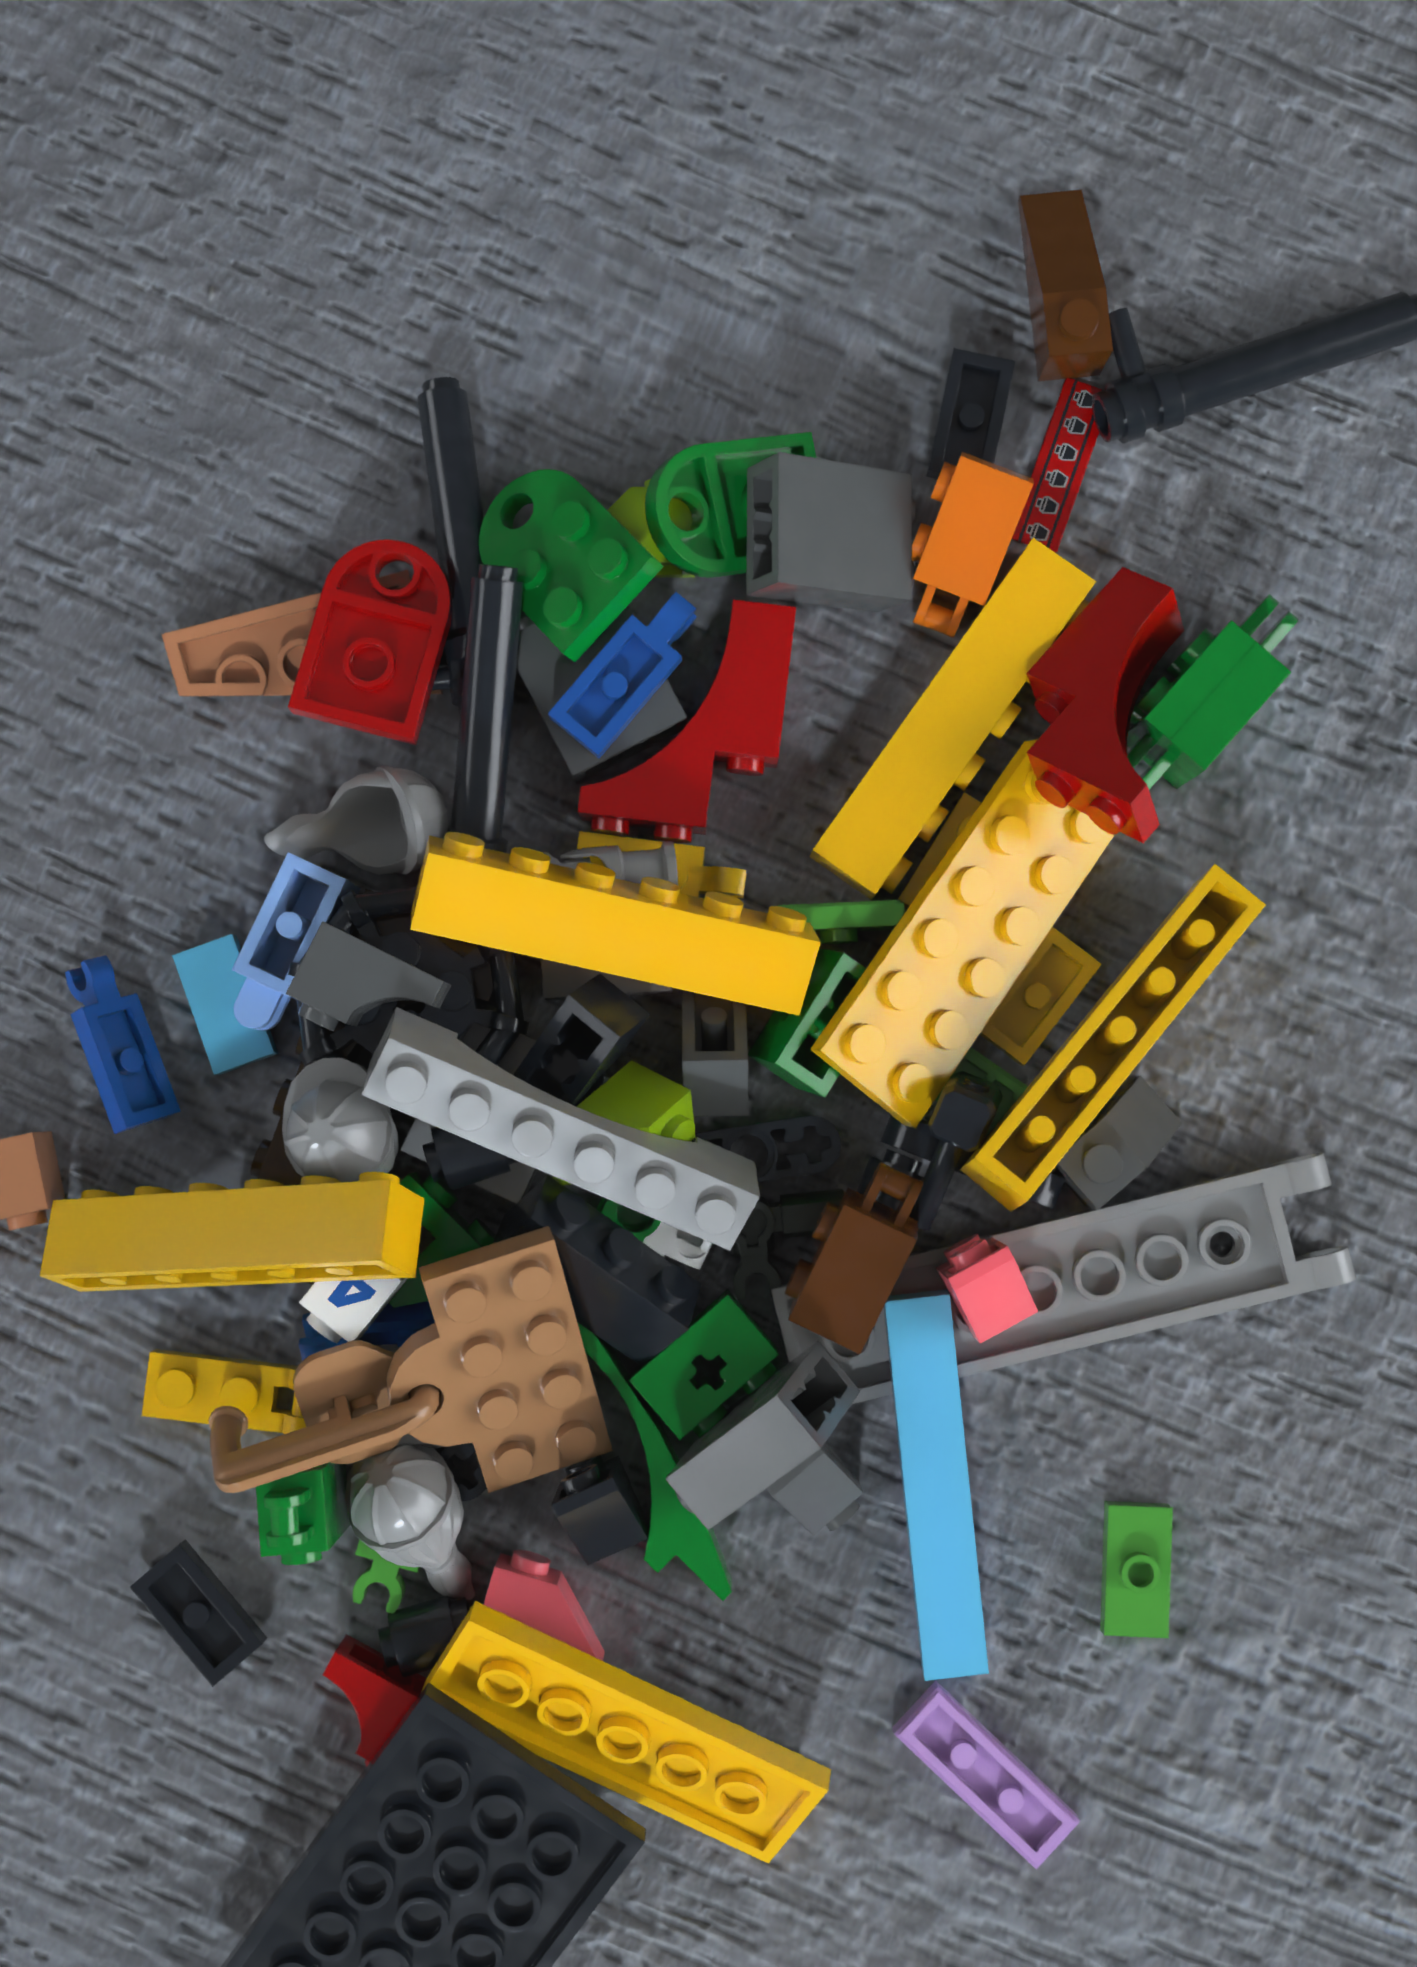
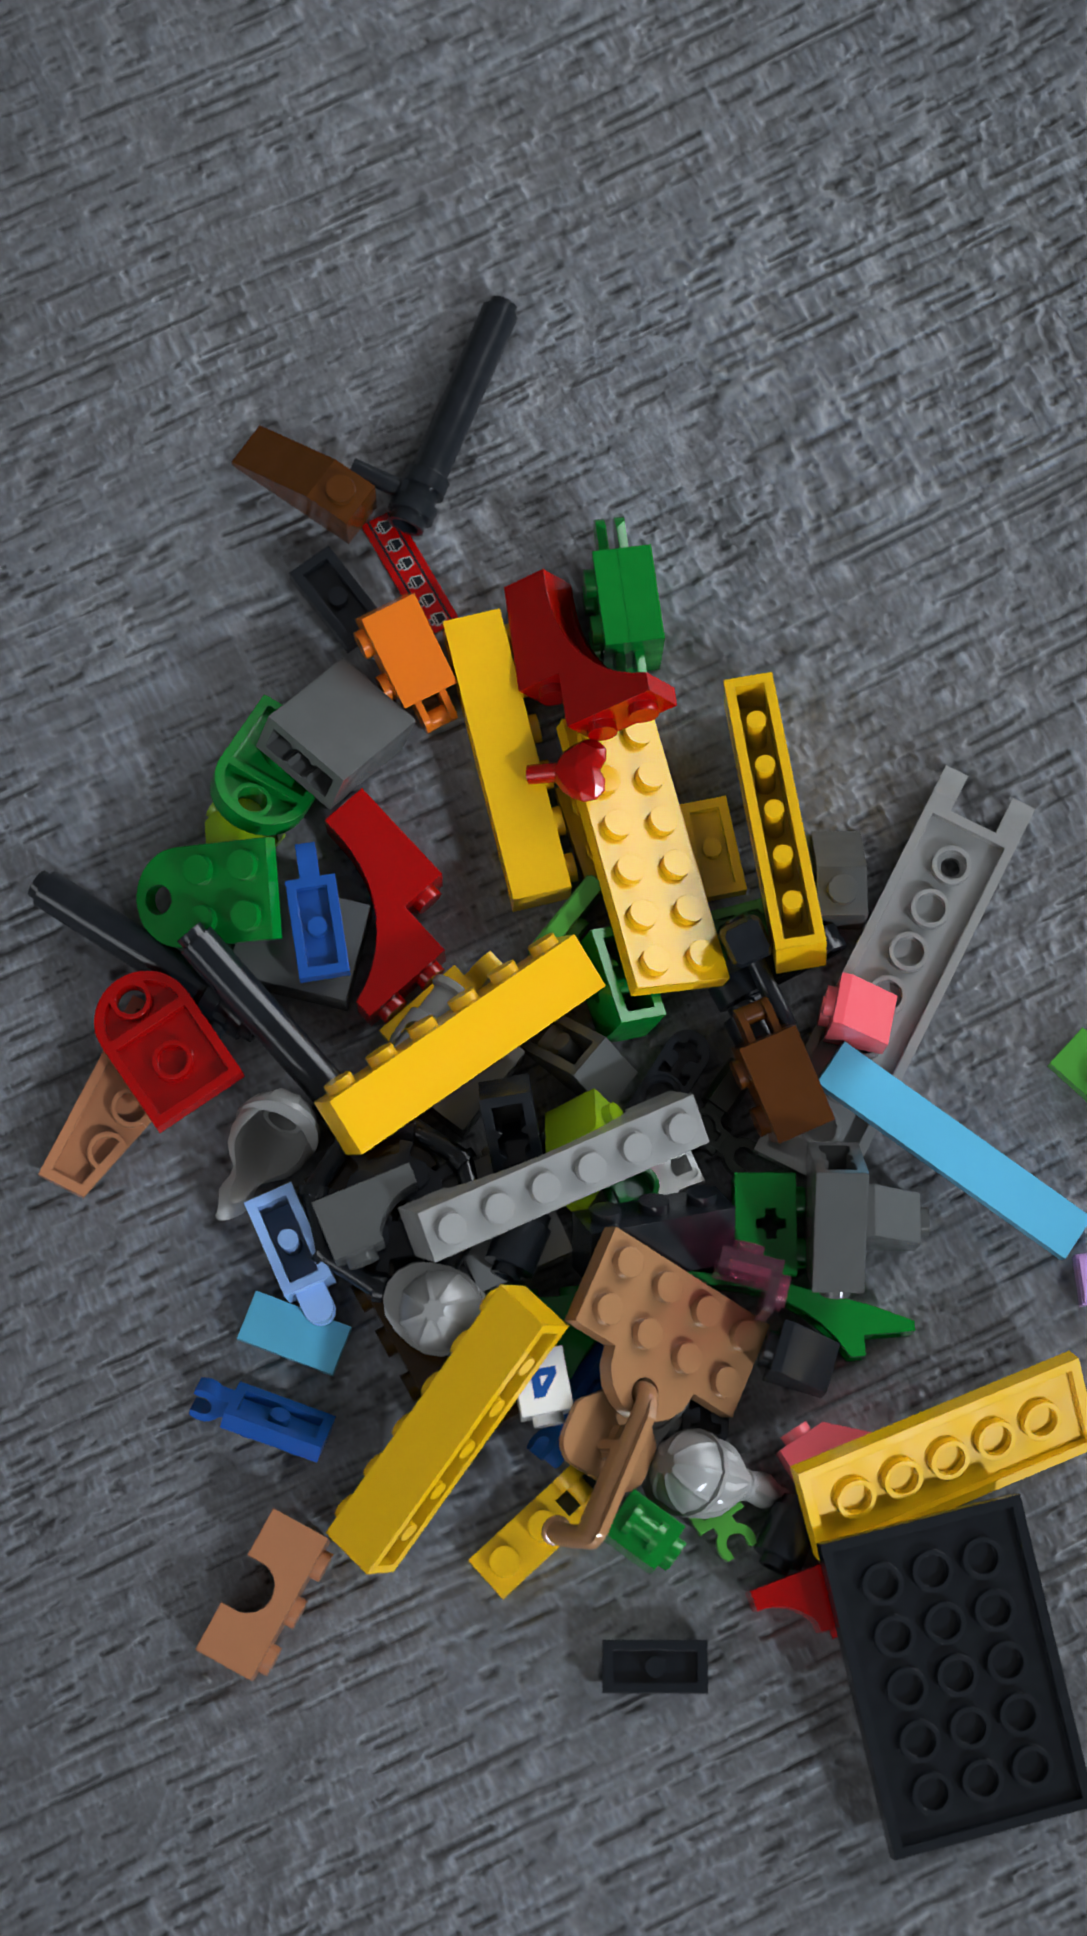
camera: 55 degrees left, 10 degrees down
none -> red rock [526,739,607,802]
none -> clear pink bracket [711,1240,791,1322]

